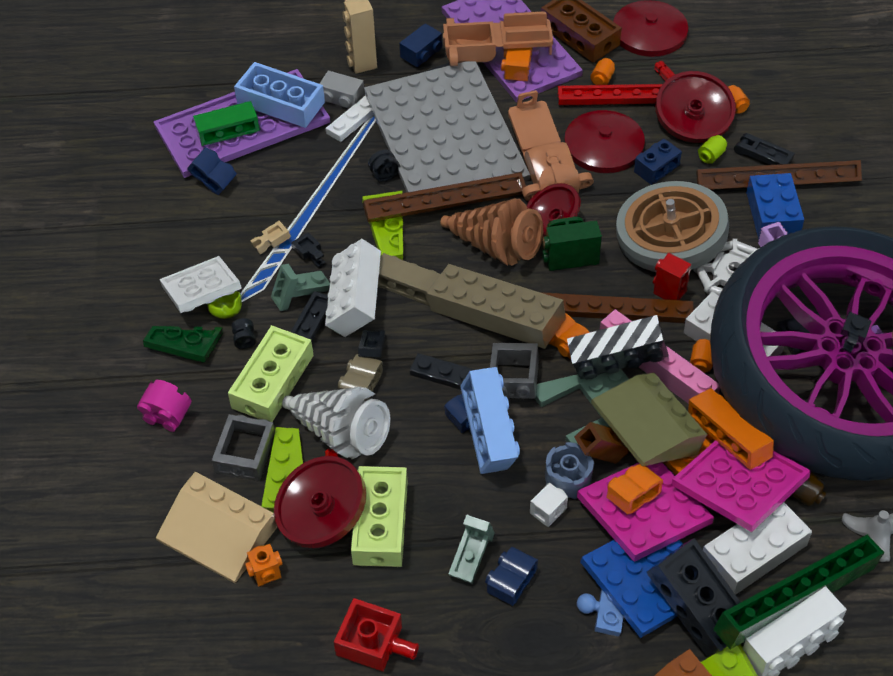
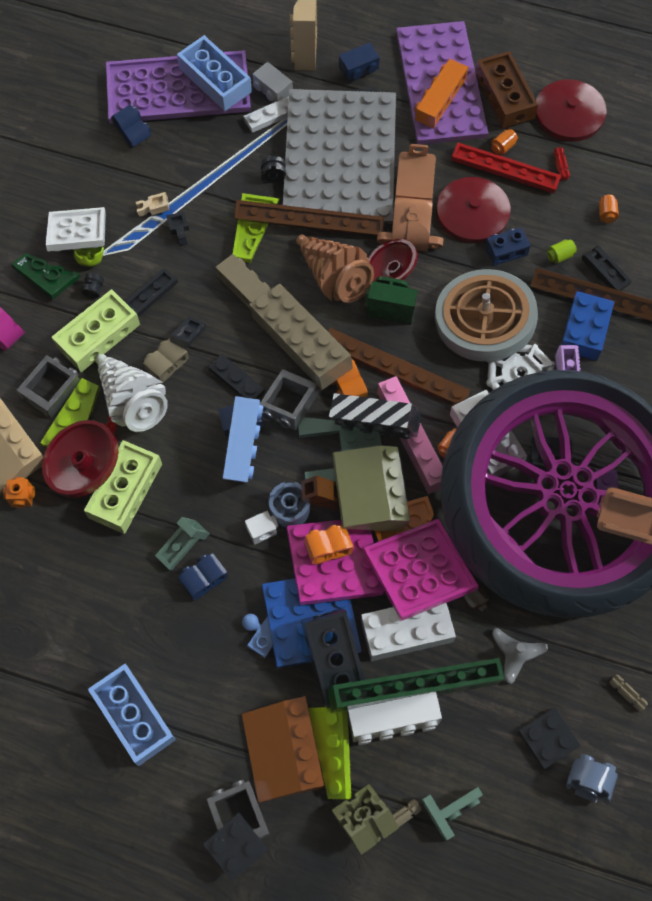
camera: 20 degrees right, 15 degrees up
green brick [193,101,260,146] -> none
sand green bracket [271,264,330,311] -> none
white brick [325,239,381,337] -> none
red brick [334,598,419,671] -> none
nougat piece [443,12,553,66] -> none
red brick [653,253,691,300] -> none
dark red dish [655,71,736,143] -> none
orange brick [688,388,774,470] -> none
black plate [840,311,872,353] -> none

